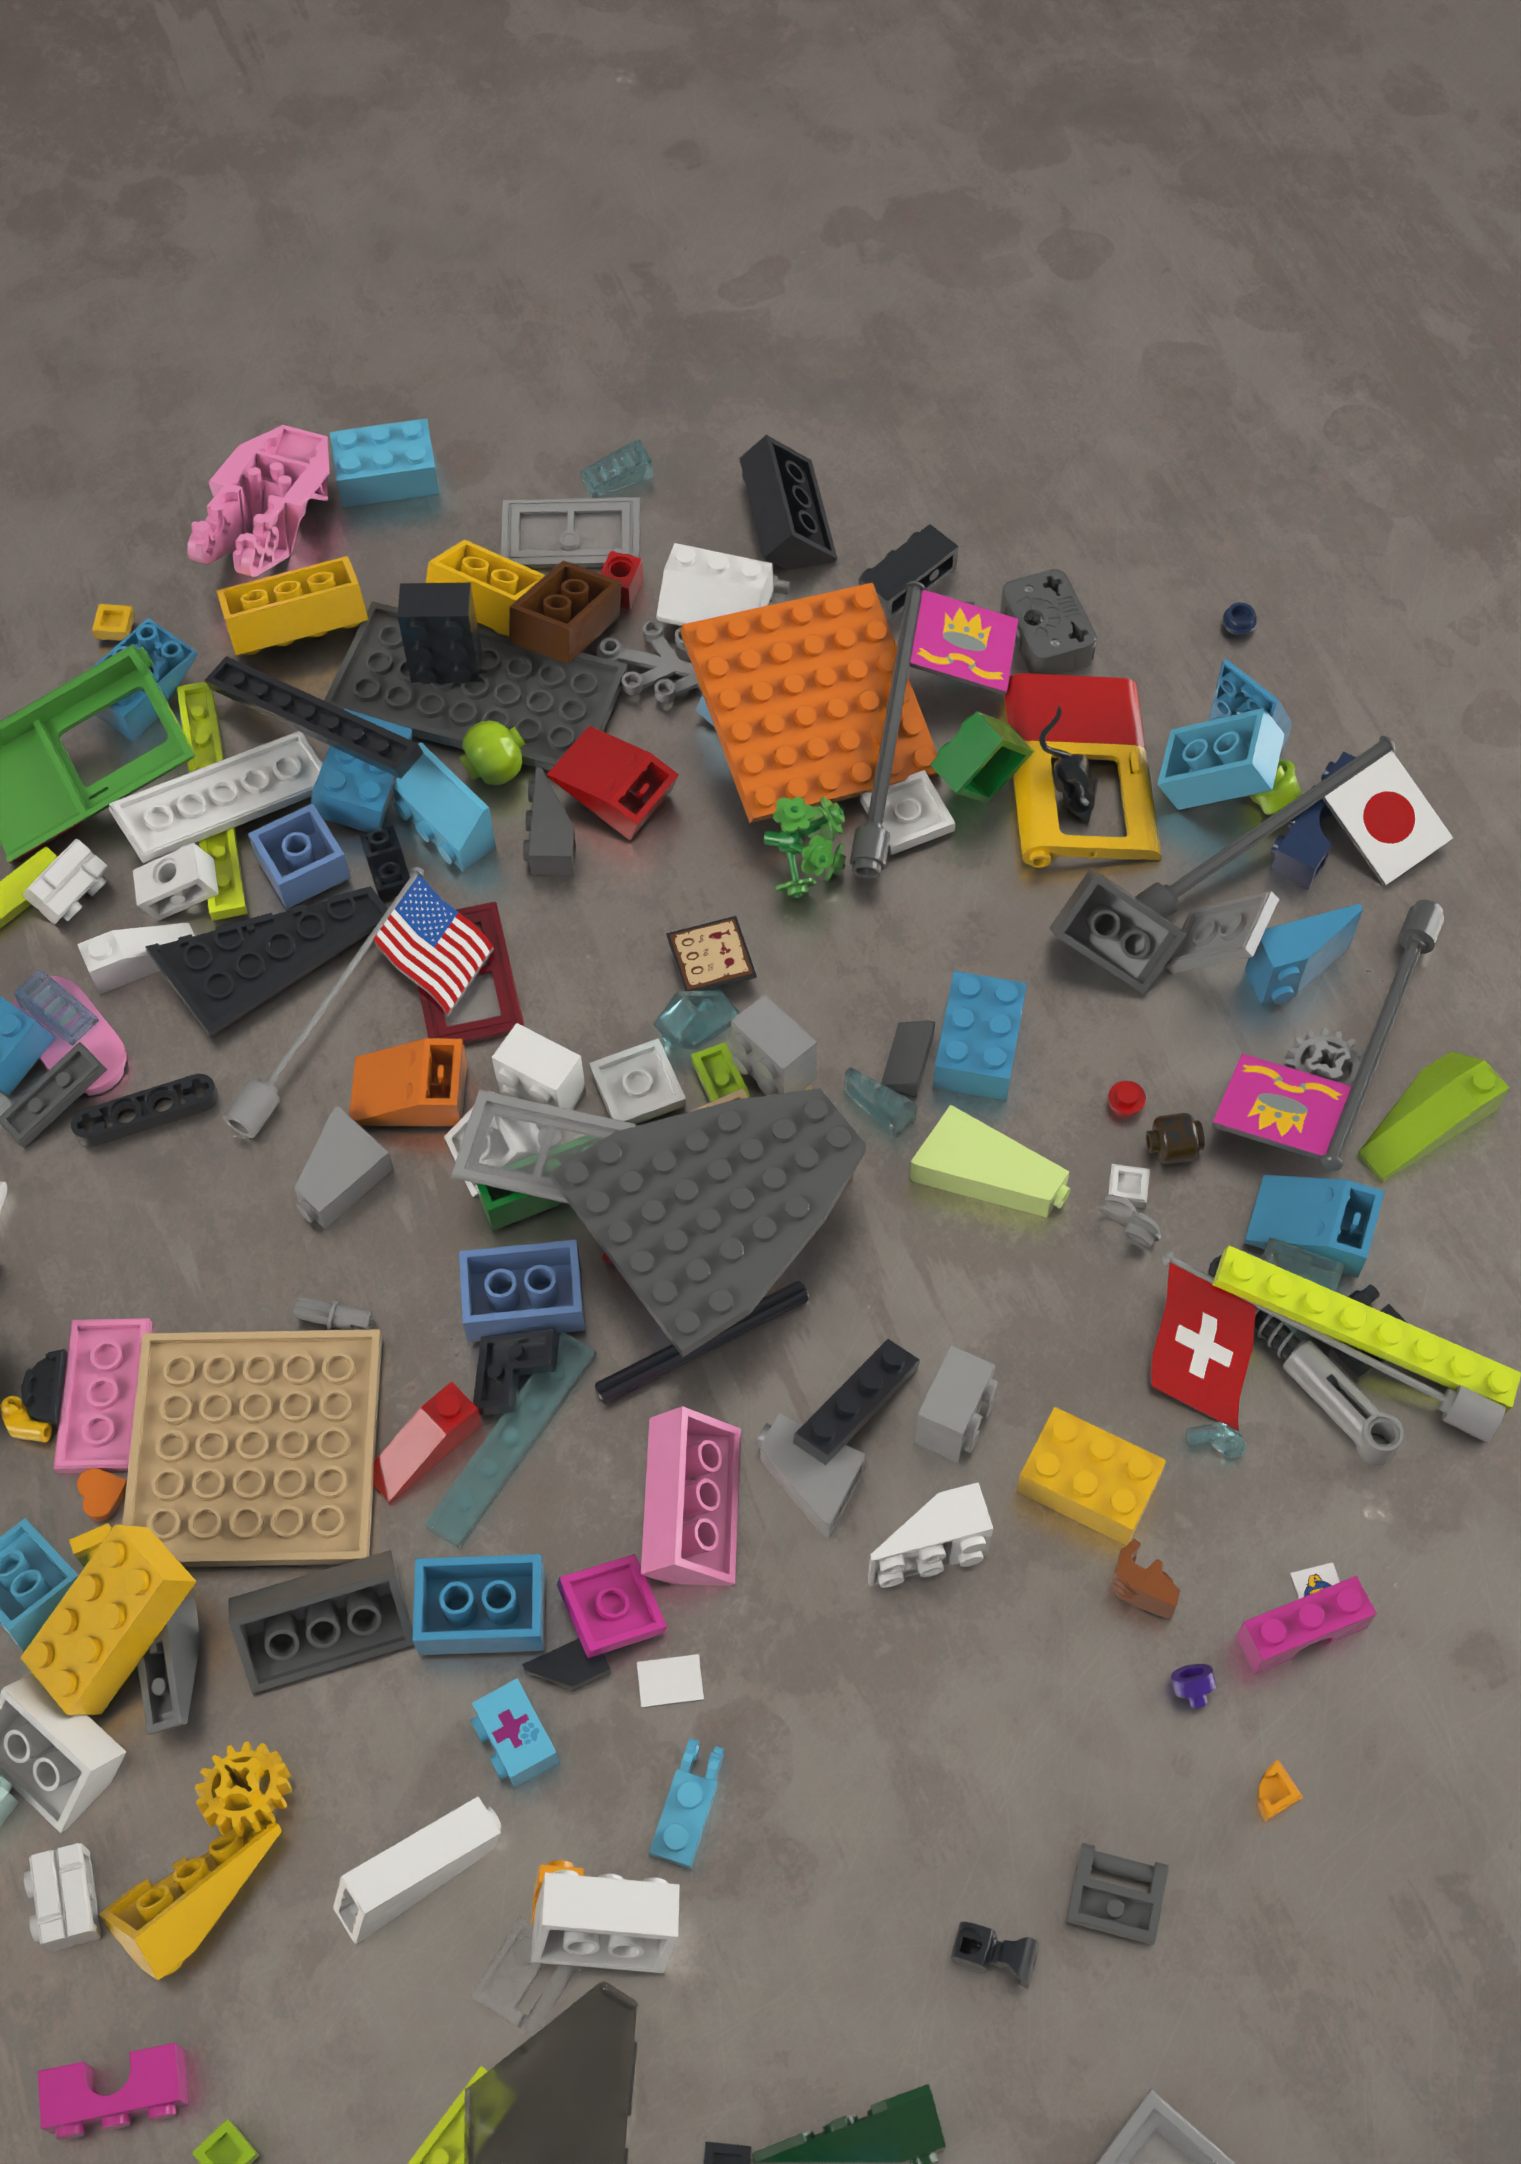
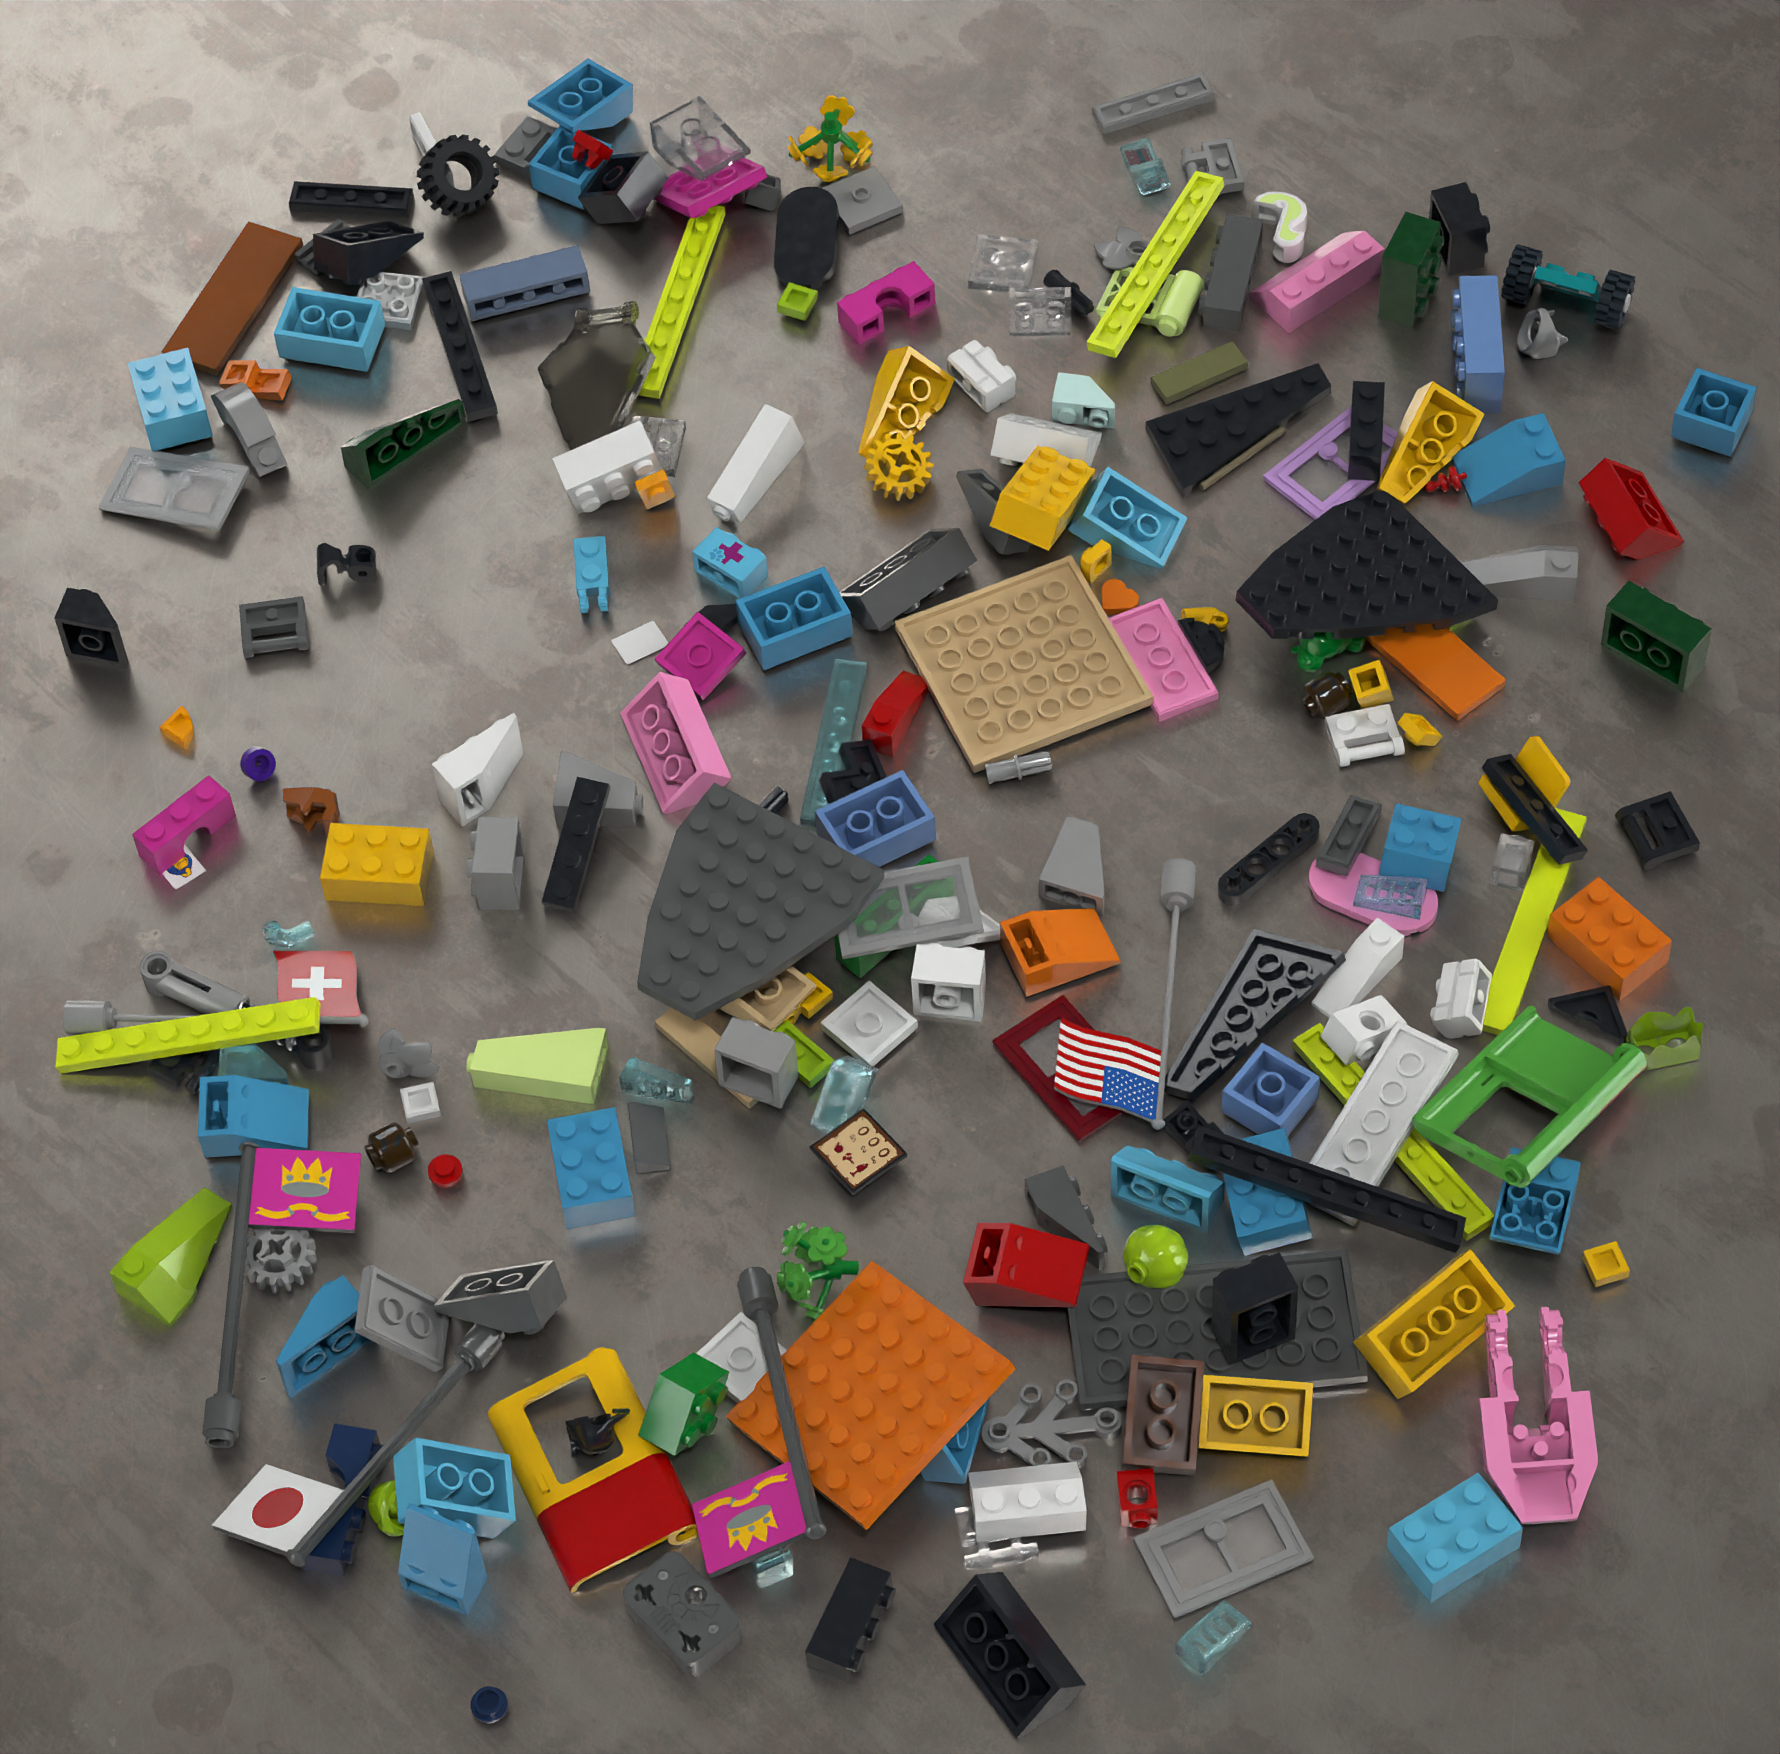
camera: 160 degrees right, 5 degrees down
none -> black slope [54,587,129,668]

